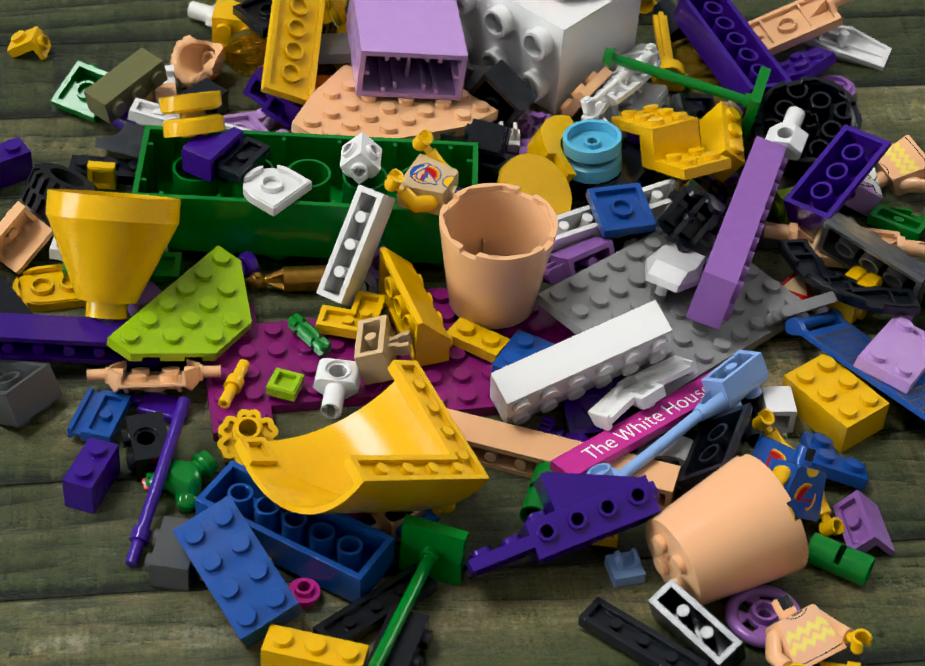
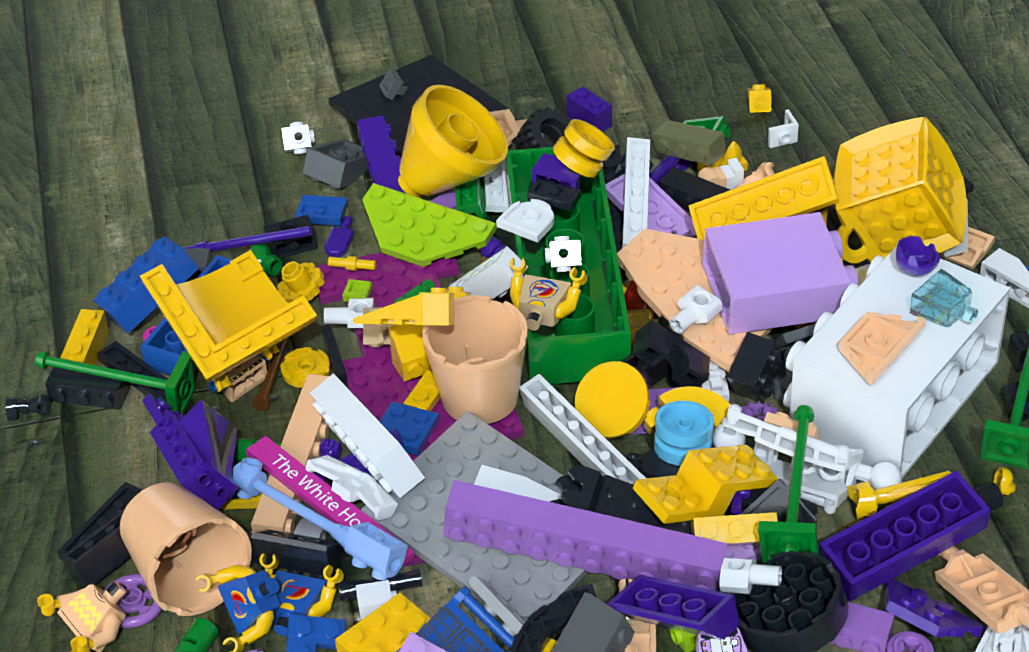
camera: 90 degrees right, 0 degrees up
dark purple piece [62,437,121,514] -> none
light nougat plate [87,359,222,394] -> none
medium lavender brick [542,236,615,285] -> none
blue plate [586,182,656,238] -> none
none -> yellow wedge [353,287,471,325]
none -> white piece [670,285,722,334]
none -> white bracket [768,109,799,148]

